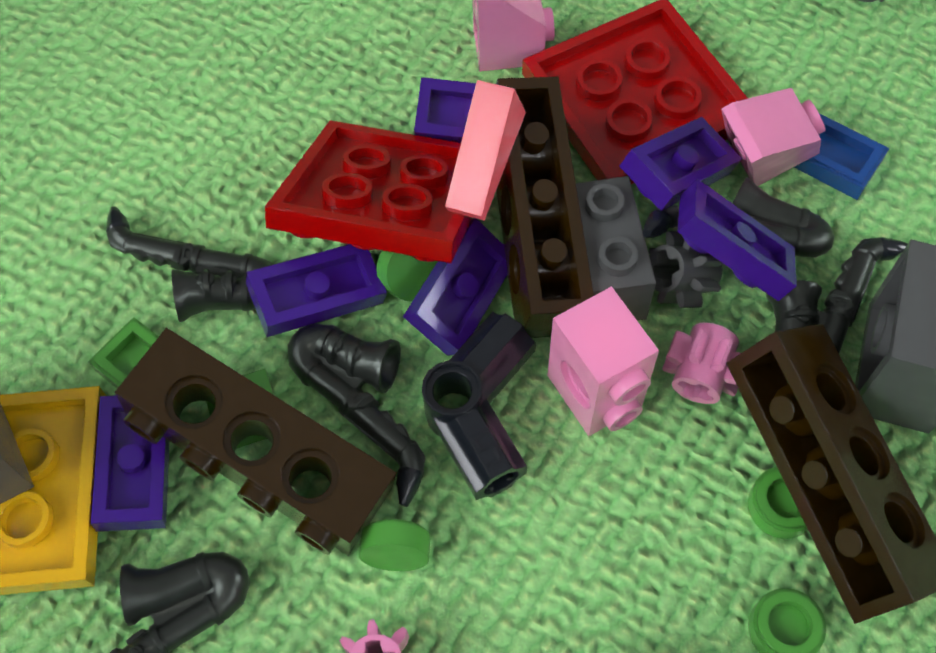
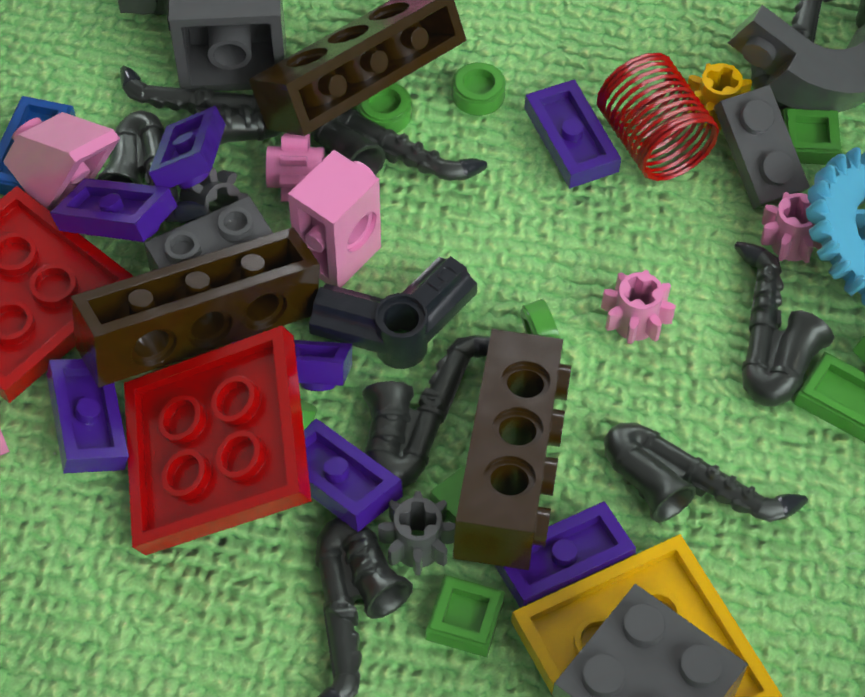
camera: 115 degrees left, 5 degrees down
piece [445,80,526,221] -> none
none -> pearl dark grey piece [310,109,487,181]
none -> dark grey gear [378,491,455,575]

